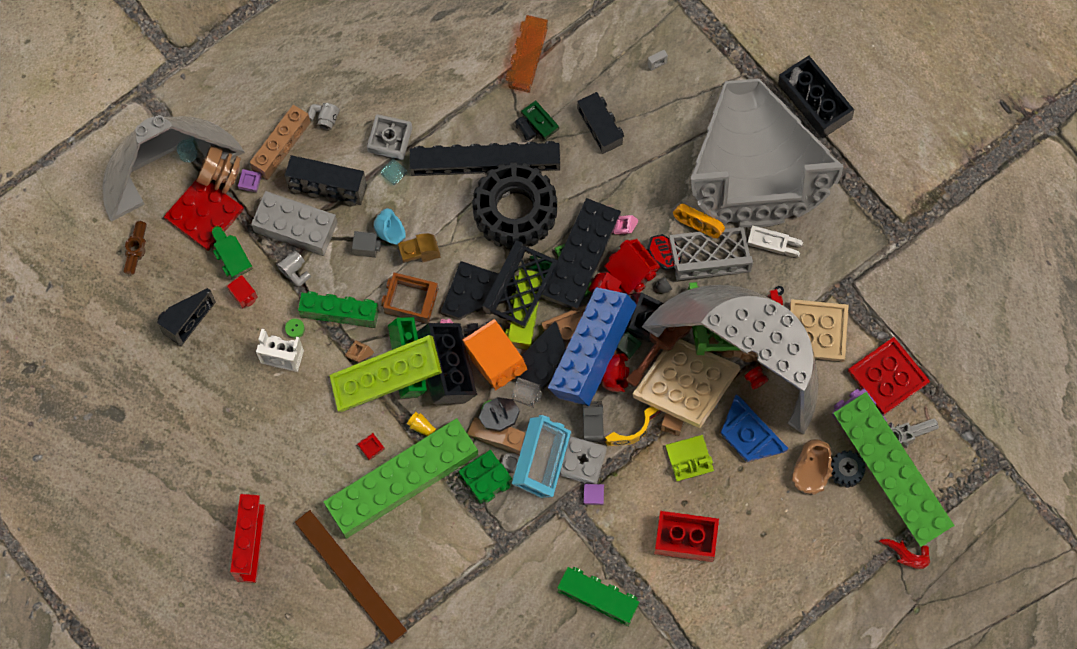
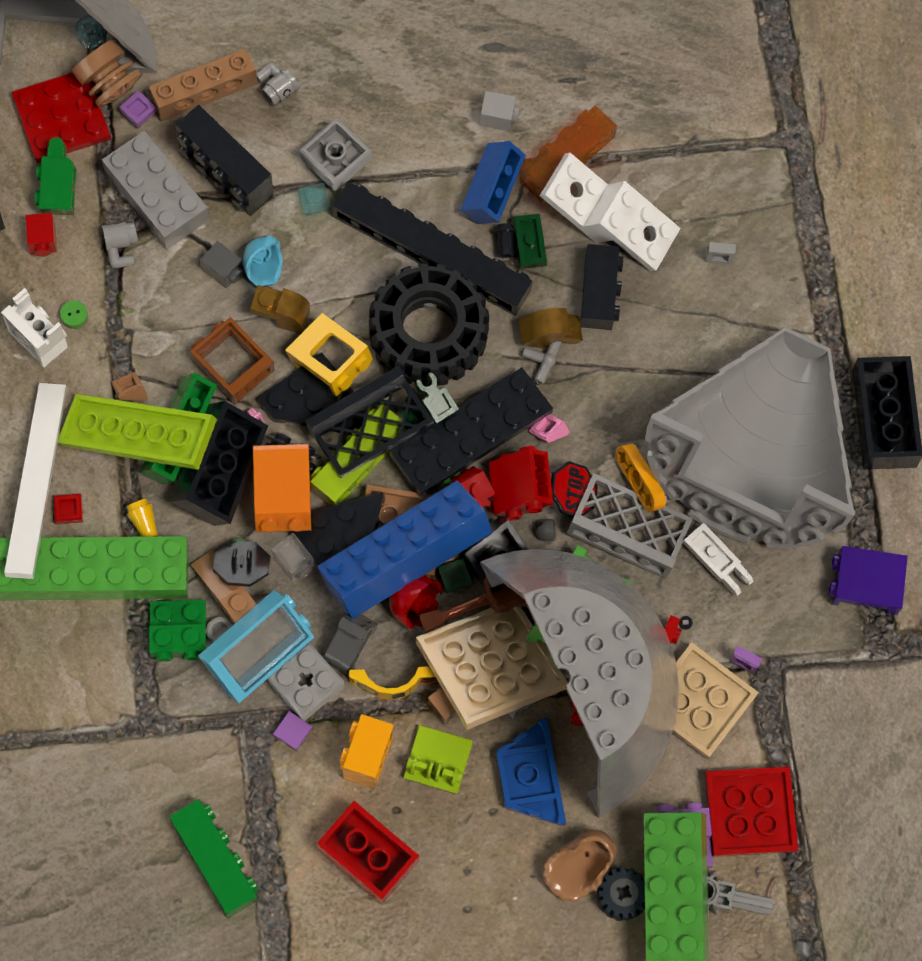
camera: 25 degrees right, 0 degrees up
green brick [298,291,379,328] -> none
none -> white tile [4,383,67,579]
none -> yellow window [286,313,373,397]
none -> light orange brick [339,714,394,789]
none -> plate [414,372,459,424]
none -> blue brick [460,141,526,224]
none -> light grey brick [480,91,520,131]
none -> pearl gold brick [519,308,583,348]
none -> light grey piece [522,341,562,385]
none -> white bracket [540,153,681,272]
none -> medium lavender tile [730,646,762,674]
none -> dark purple panel [829,546,908,615]

